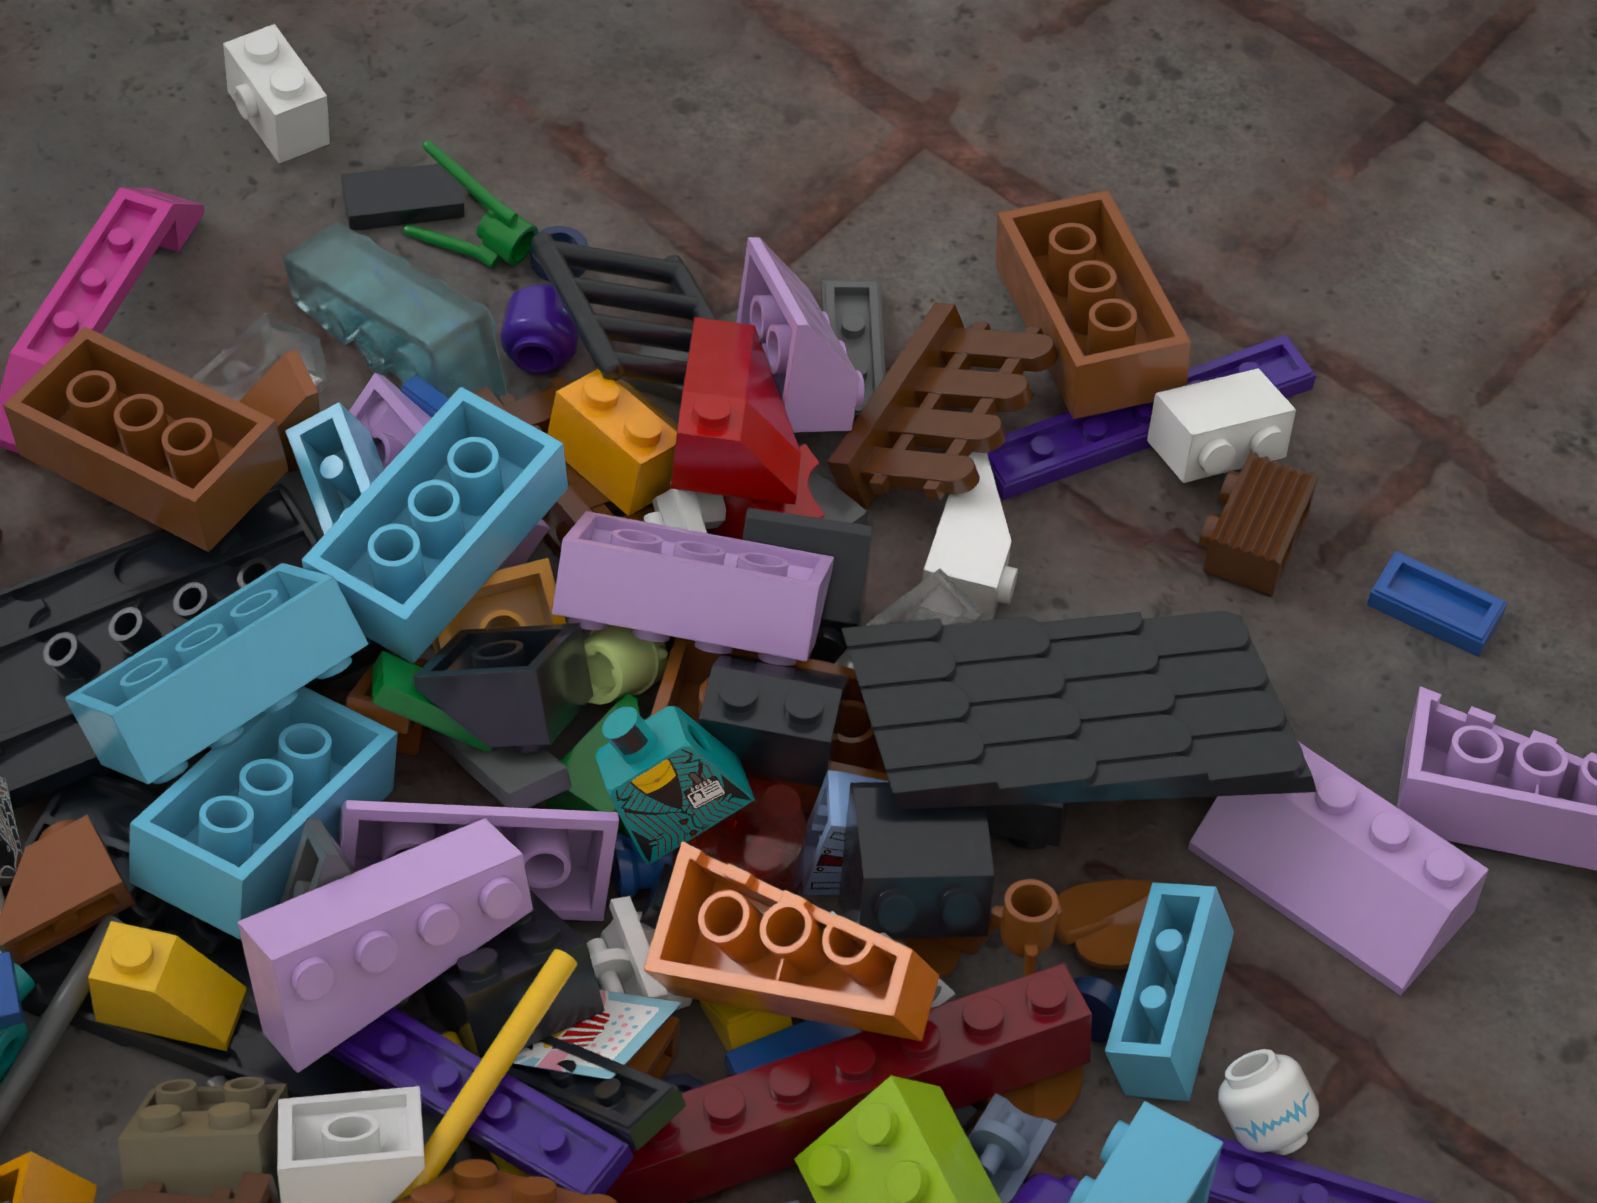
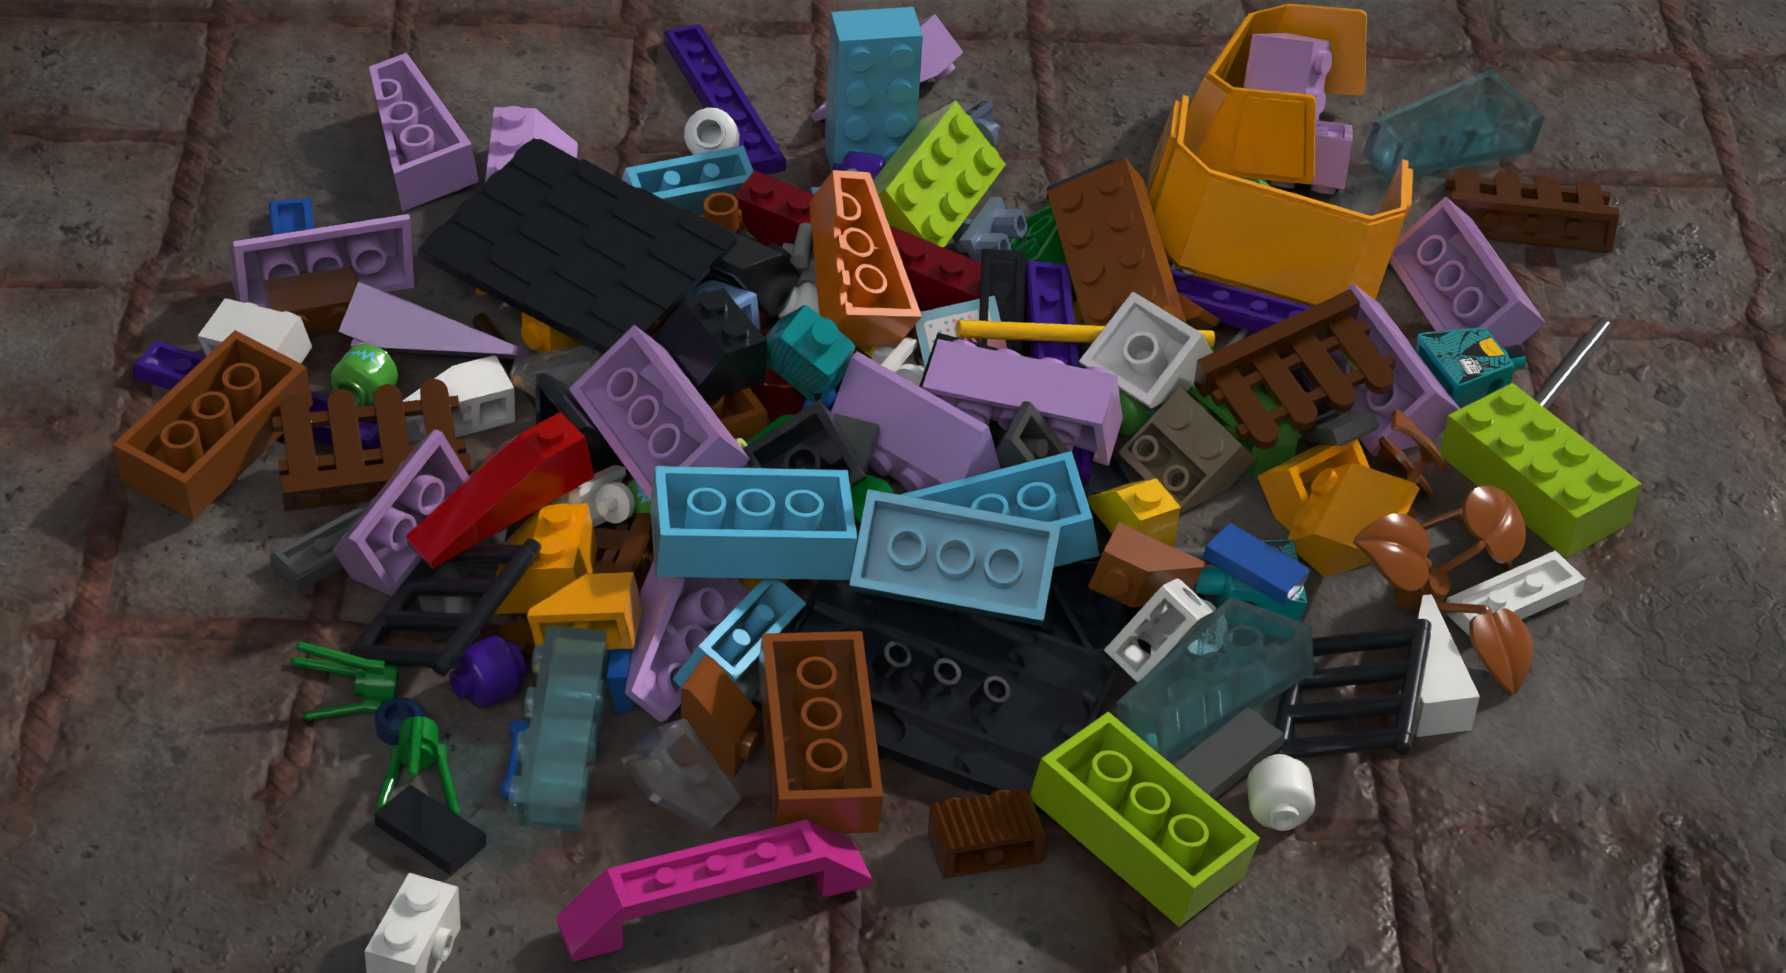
camera: 130 degrees left, 10 degrees down
none -> lavender slope [229,214,414,308]
none -> green plant [290,642,399,721]
none -> bright green head [330,344,398,407]
none -> lavender wedge [338,282,529,359]
none -> light orange slope [527,572,643,652]

